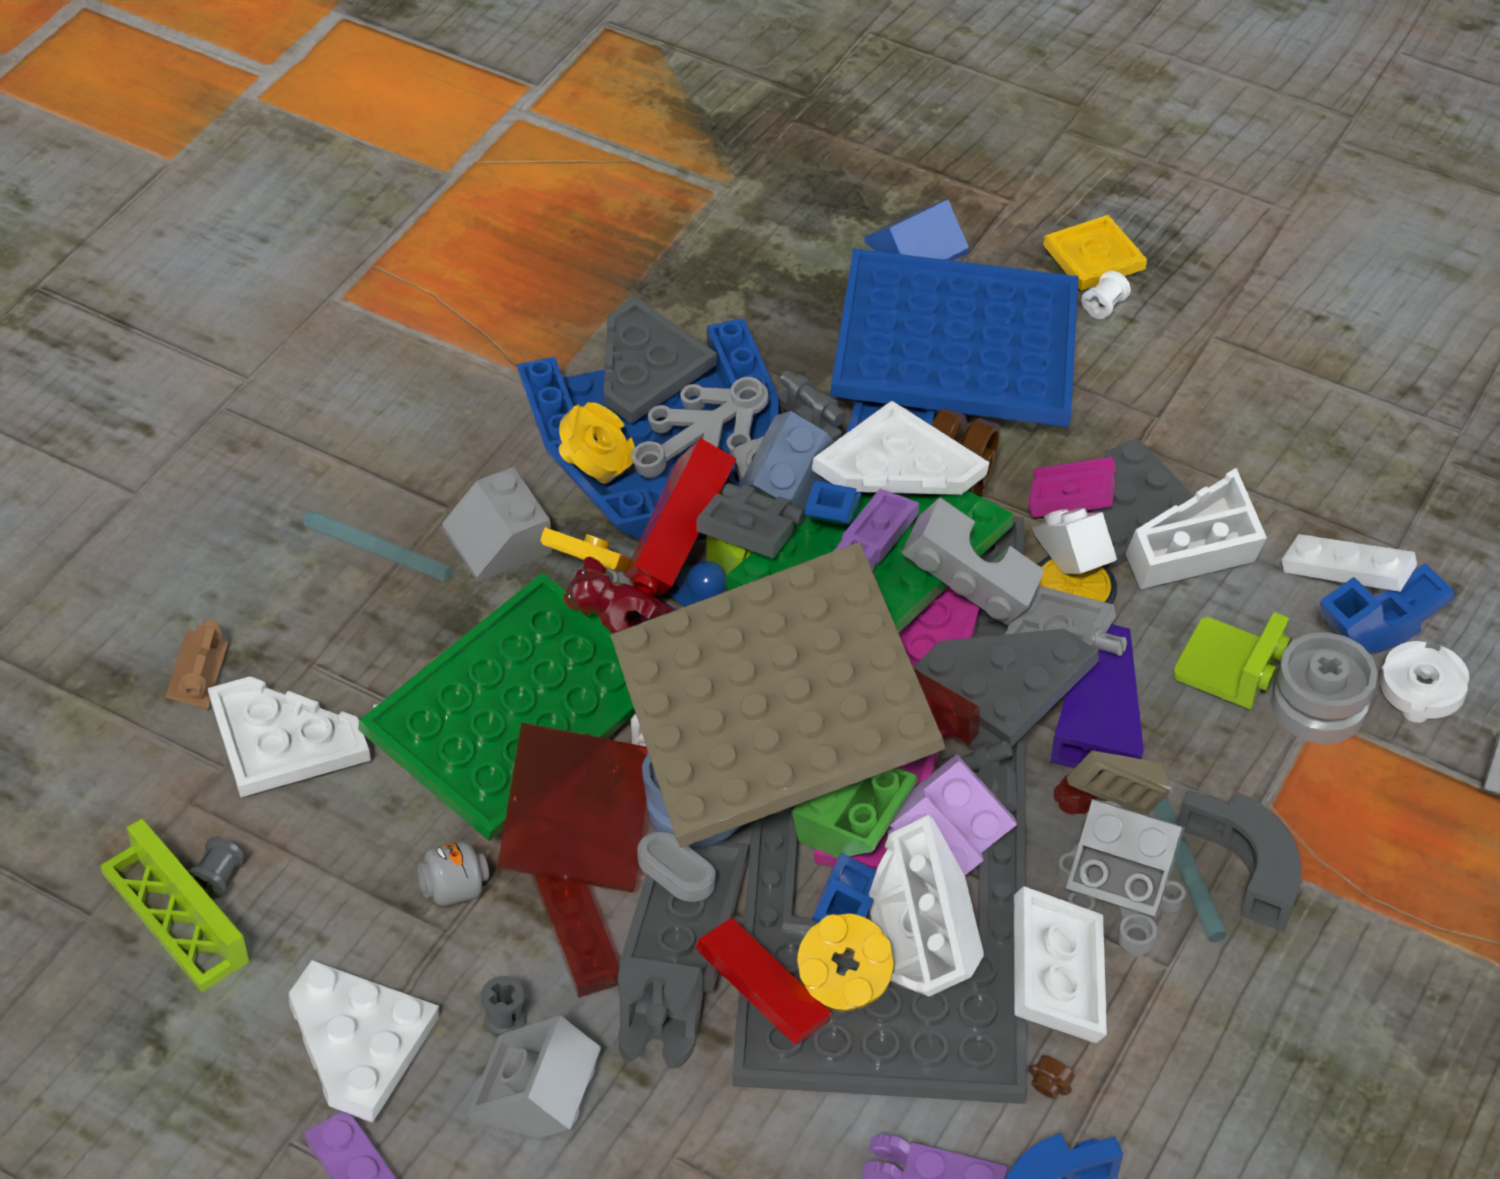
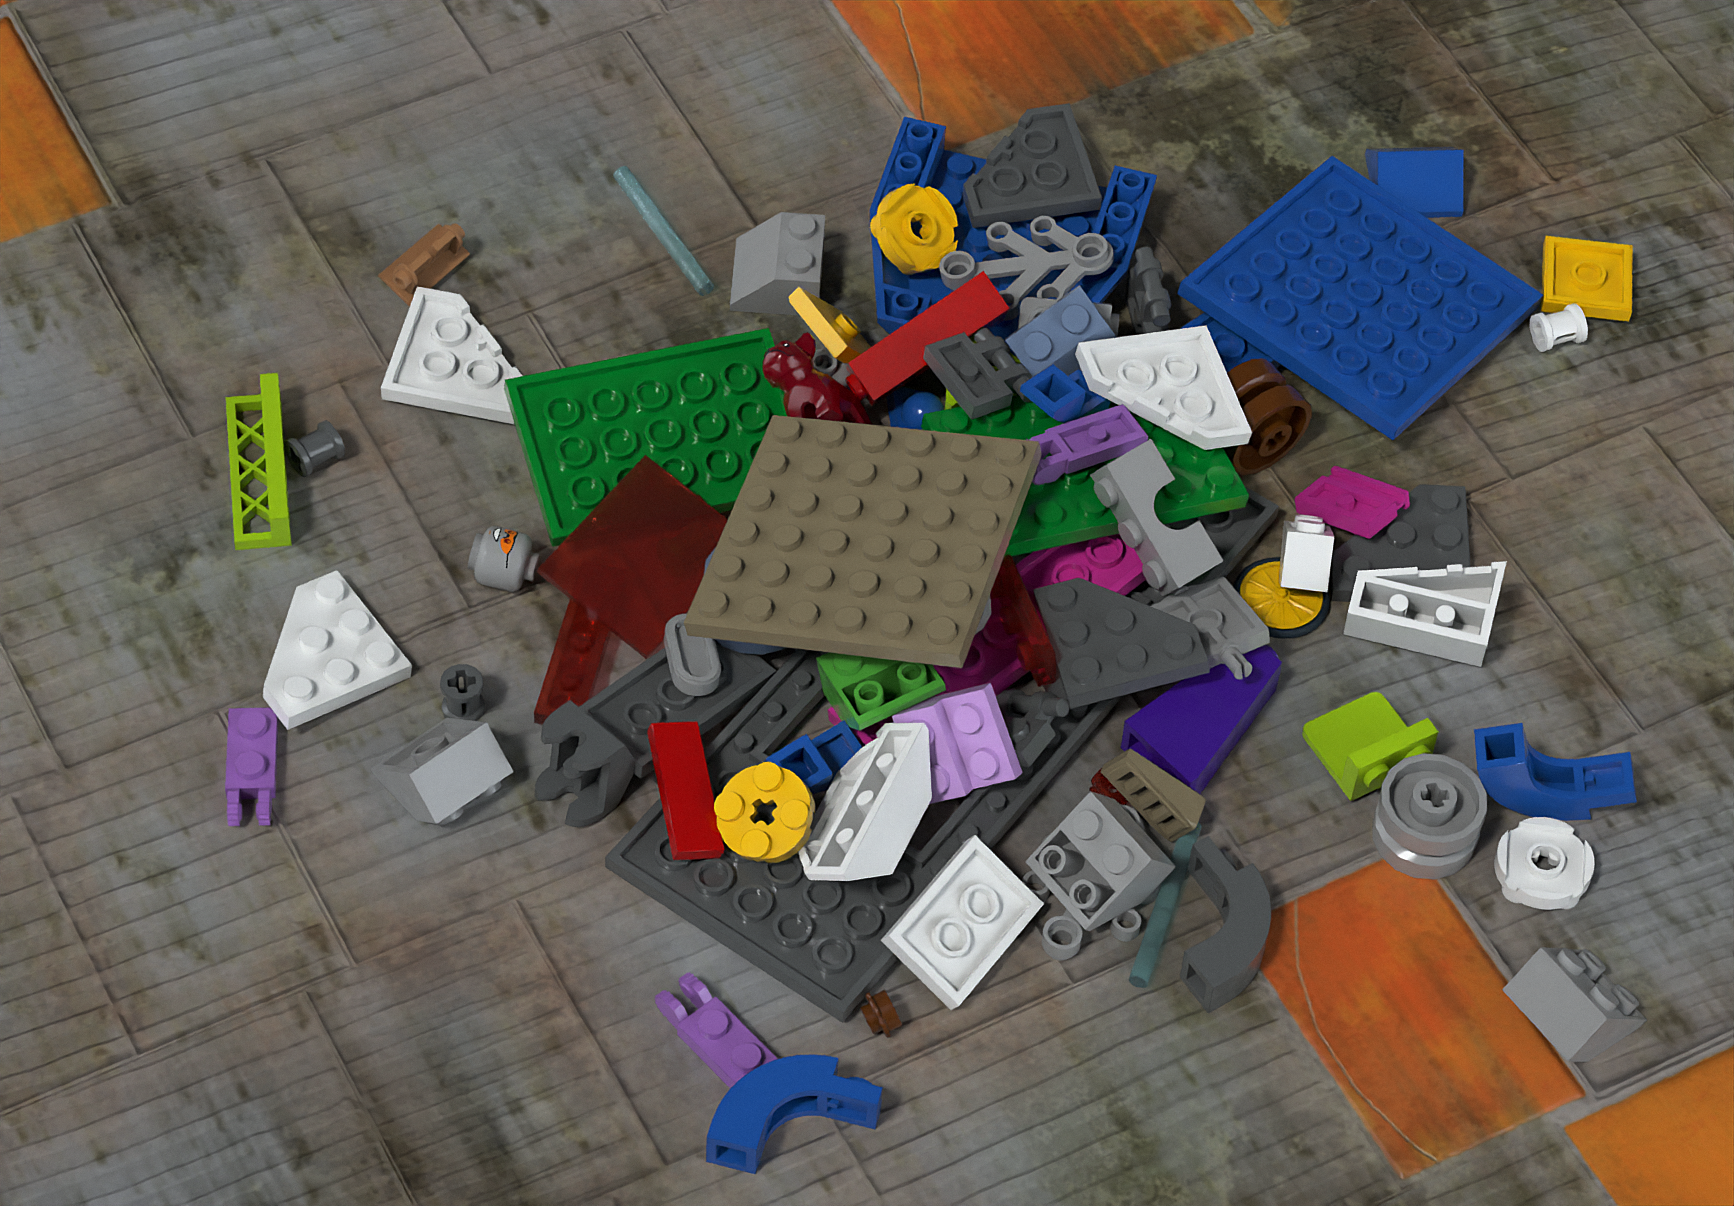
camera: 30 degrees right, 5 degrees up
white plate [1281,534,1417,592] -> none

